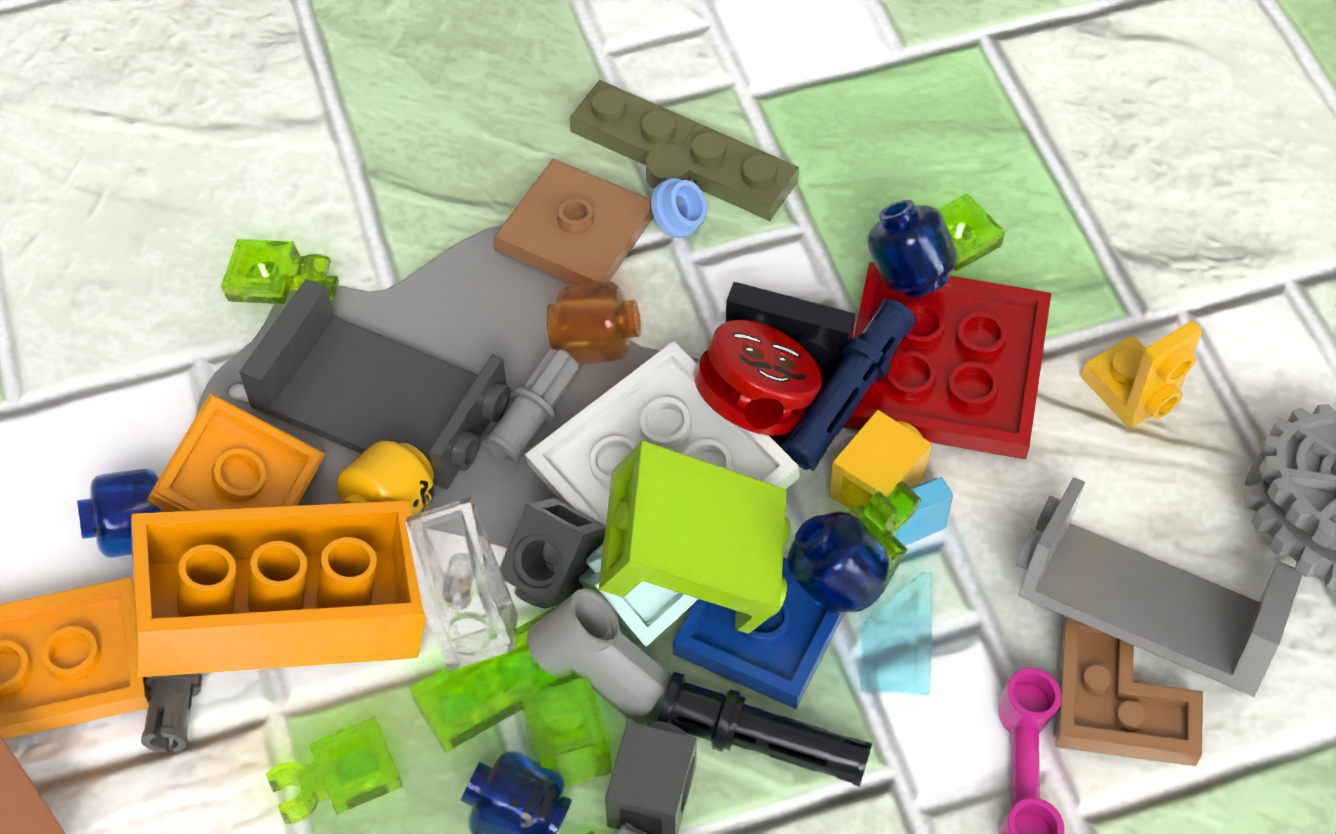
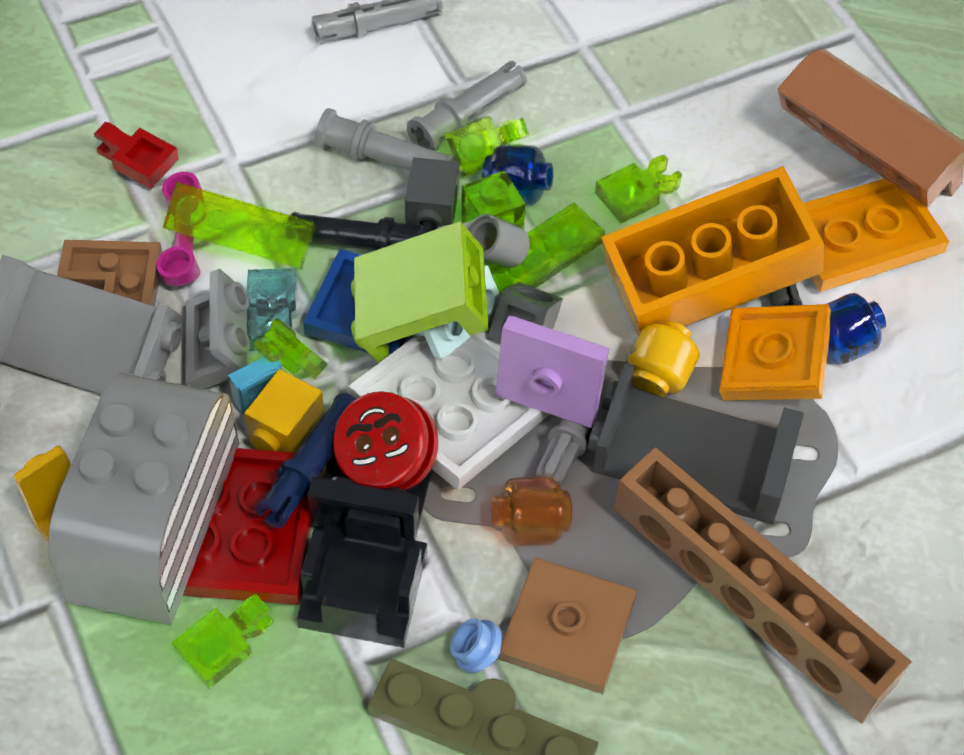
camera: 170 degrees right, 0 degrees up
clear neon green plate [221,239,339,304] -> none
clear slope [406,497,518,671] -> none
clear blue head [787,511,890,614] -> none
clear blue head [867,200,958,297] -> none
none -> light grey brick [48,373,240,625]
none -> clear neon green plate [162,182,316,270]
none -> light grey bracket [185,268,250,389]
none -> black panel [297,509,428,648]
none -> lavender plate [495,315,609,428]
none -> medium nougat brick [613,447,912,724]

